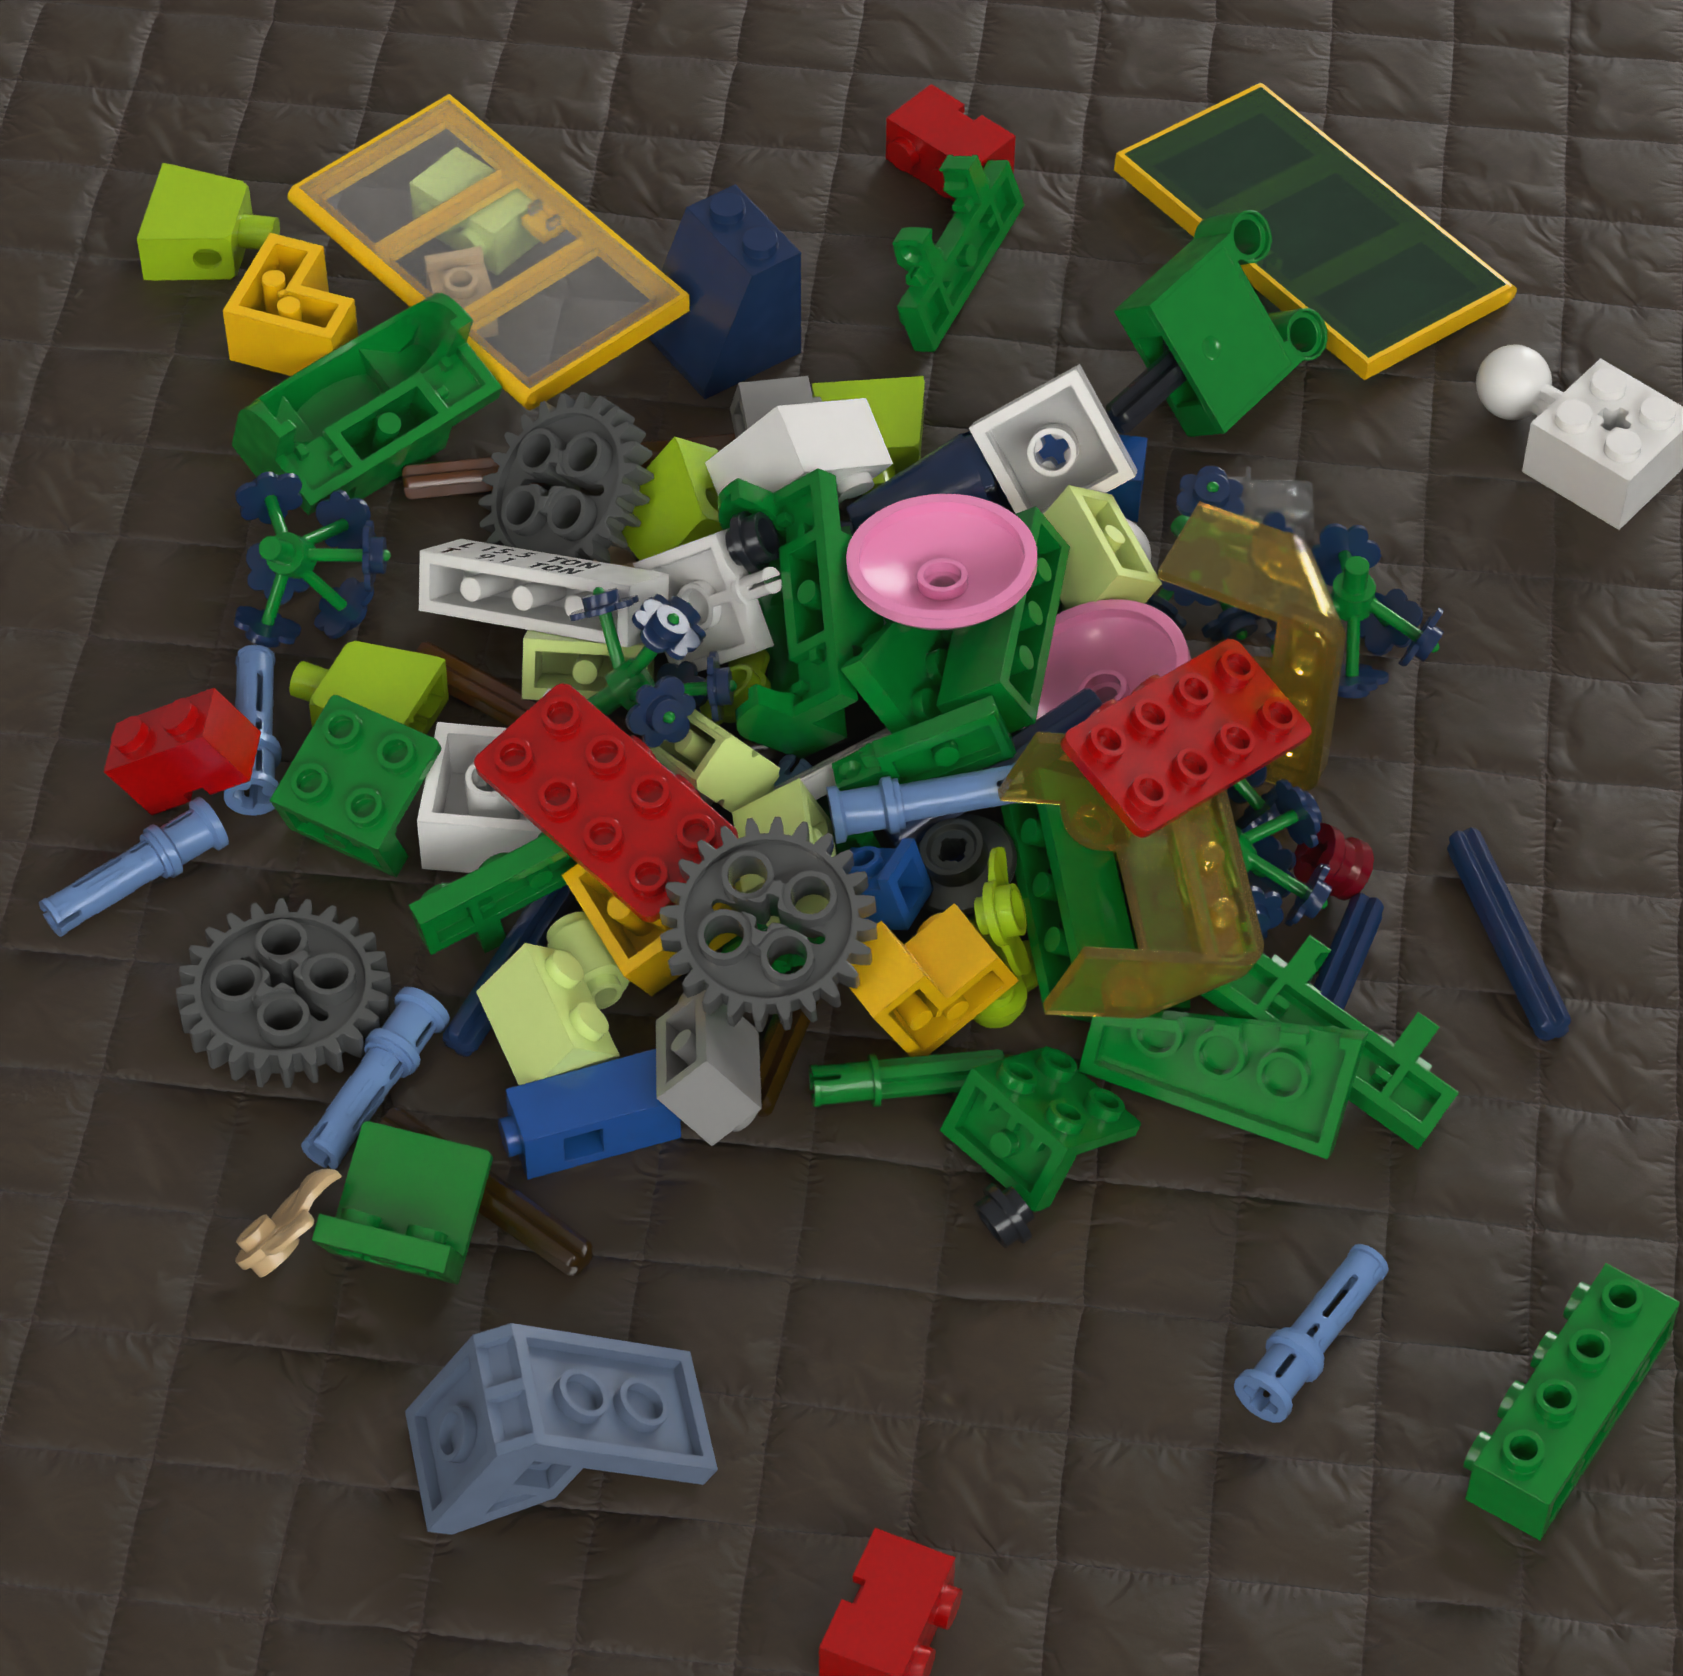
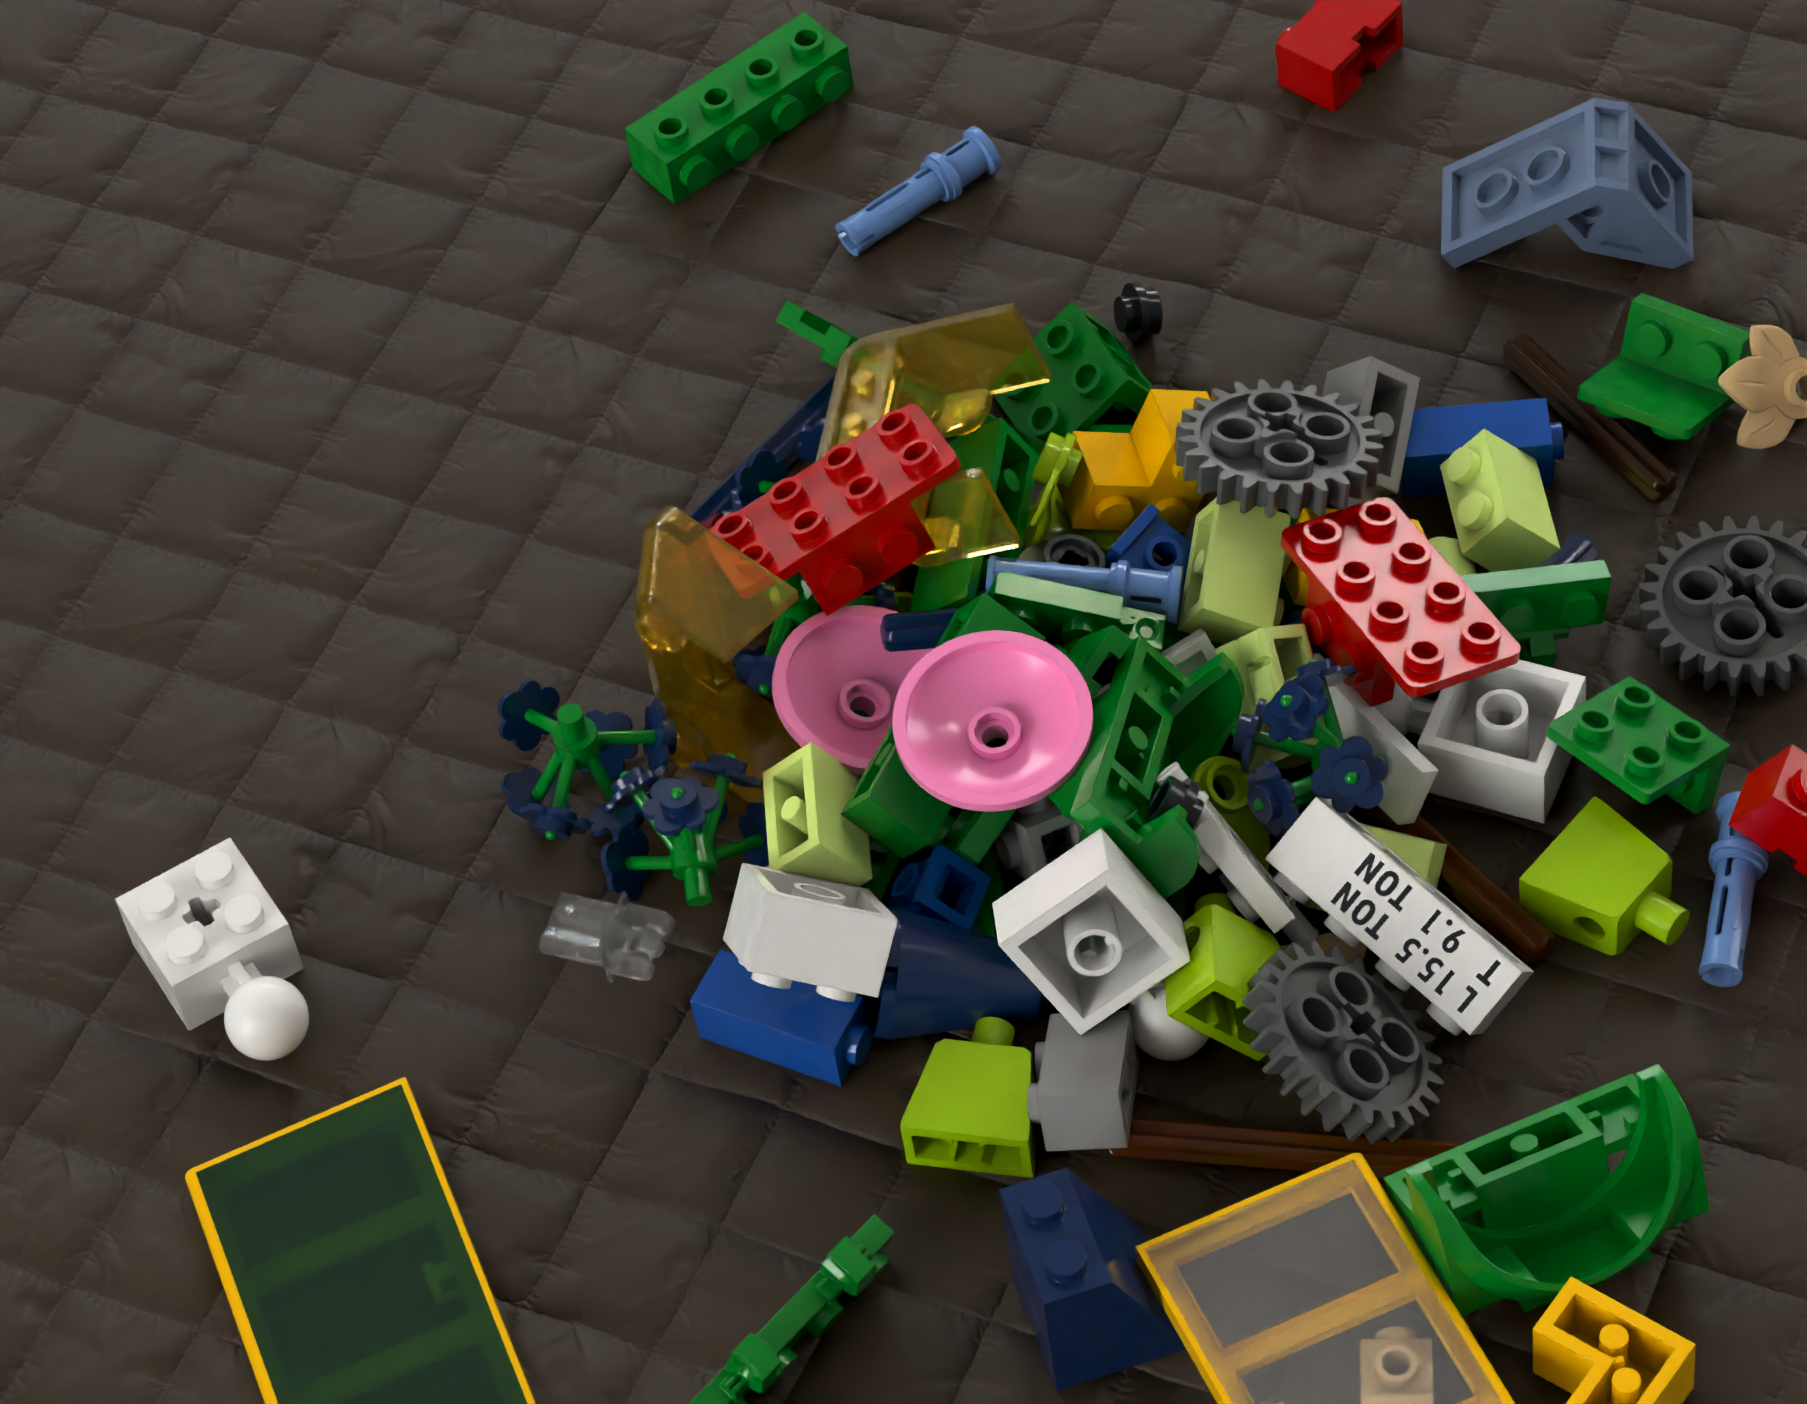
camera: 155 degrees left, 0 degrees up
dark blue plant [234,472,391,648] -> none
medium blue pin [301,987,450,1169] -> none
green piece [1106,210,1327,437] -> none
green hinge [1200,935,1459,1150] -> none
dark blue axle [1447,827,1571,1041] -> none

